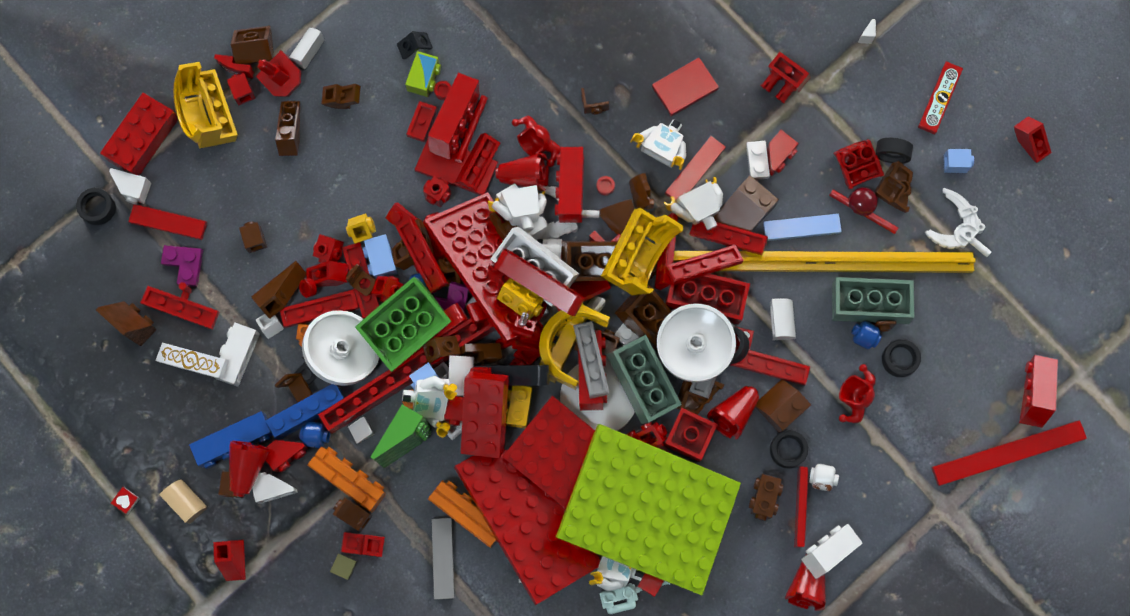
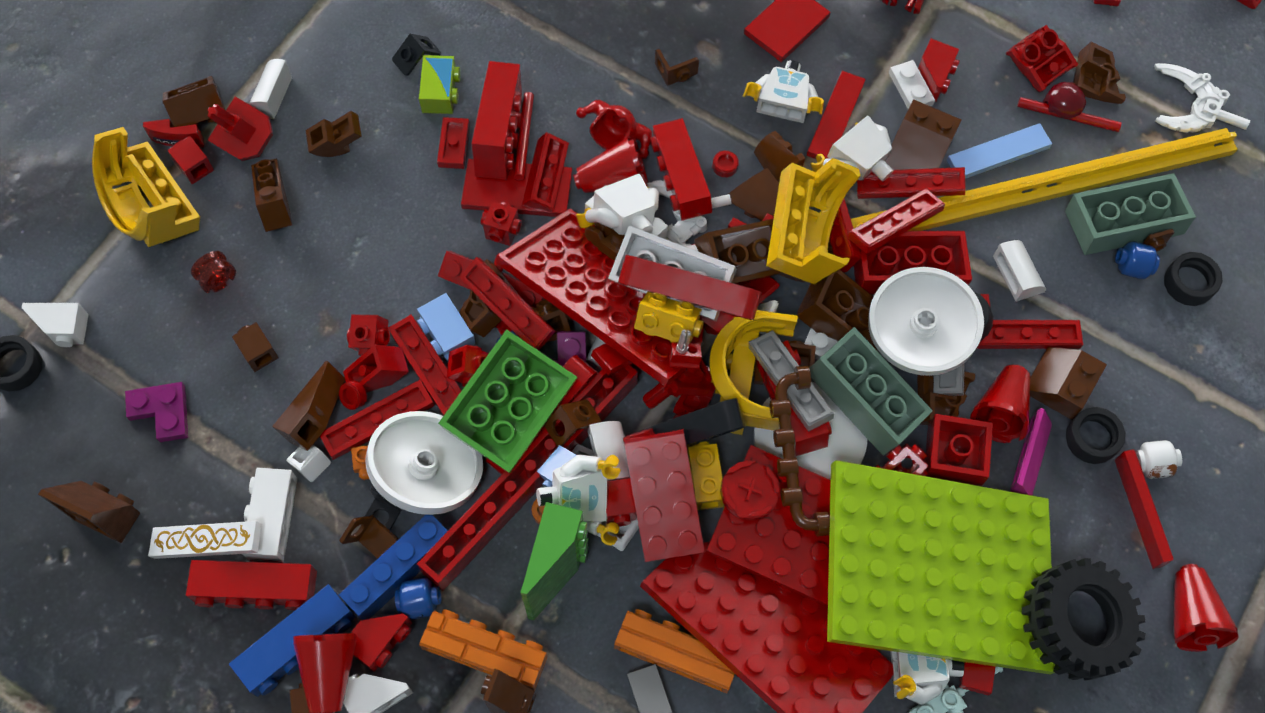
camera: 20 degrees left, 10 degrees down
red brick [100,93,178,176] -> none
red tile [128,204,207,240] -> none
red plate [140,282,220,330] -> none
yellow brick [346,213,376,244] -> none
reddish brown bracket [346,264,376,296] -> none
white slope [348,416,374,444] -> none
red tile [434,81,451,100] -> none
reddish brown slope [456,343,502,365] -> none
reddish brown brick [749,474,783,521] -> none
white brick [801,524,862,579] -> none
red piece [839,364,876,423] -> none
black tyre [875,137,913,164] -> none
light blue brick [944,149,974,173] -> none
none -> red brick [186,560,317,610]
none -> clear red wheel [191,251,236,293]
none -> red tile [720,460,780,521]
none -> reddish brown bar [770,366,830,537]
none -> dark pink slope [1010,408,1052,496]
none -> black tyre [1022,558,1146,681]

